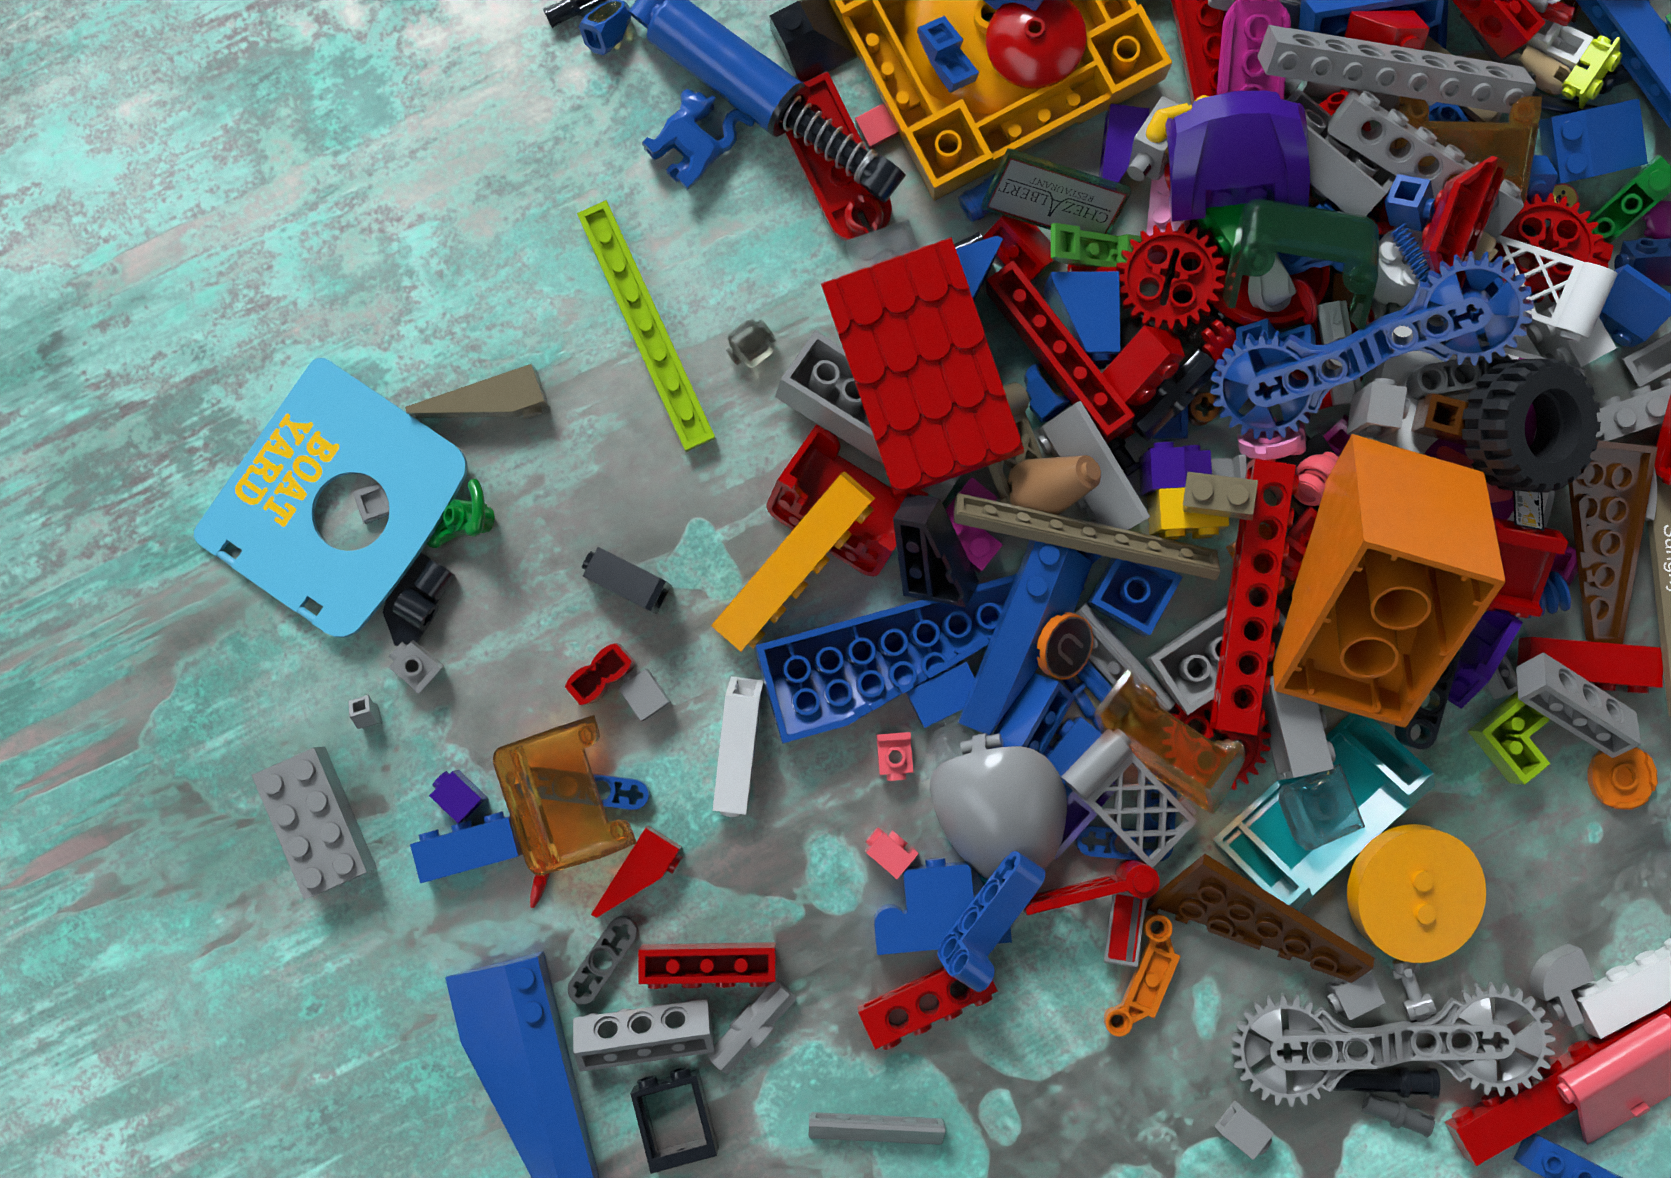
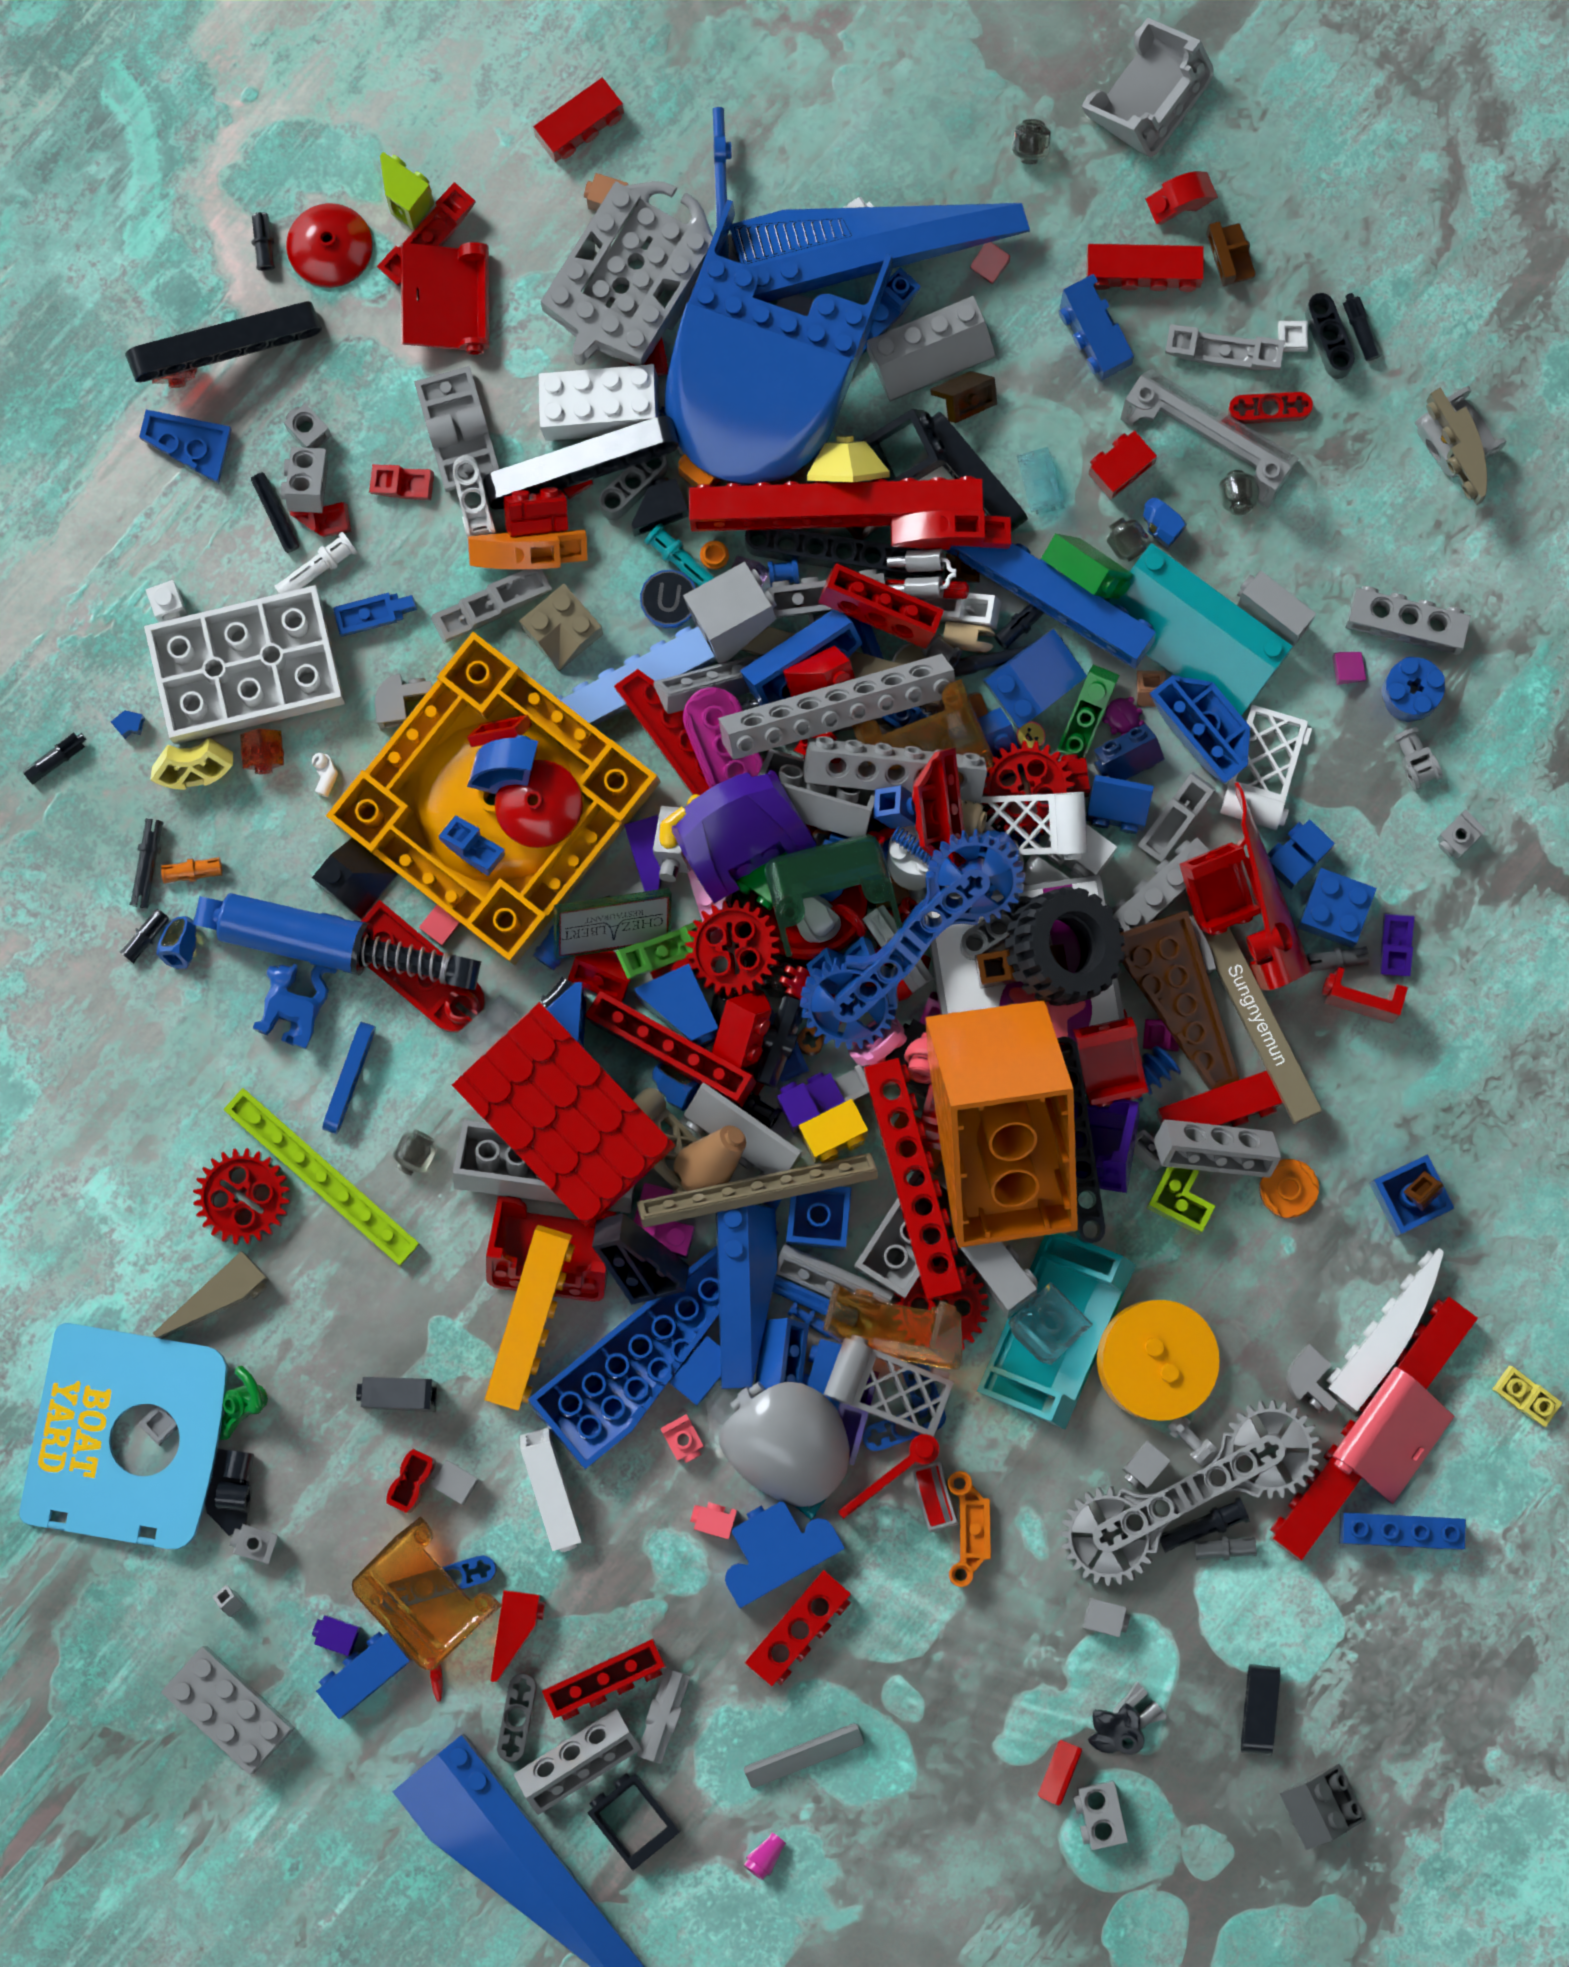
camera: 15 degrees left, 5 degrees down
blue beam [937,851,1045,992] -> none
tile [1037,612,1093,680] -> none
reddish brown wing [1145,854,1375,983] -> none
dark tan brick [1183,472,1258,520] -> none
light grey brick [1347,378,1410,440] -> none
sticker [1513,491,1544,531] -> none
neon yellow hinge [1561,35,1622,109] -> none
none -> red gear [193,1148,291,1245]
none -> blue beam [322,1021,376,1135]

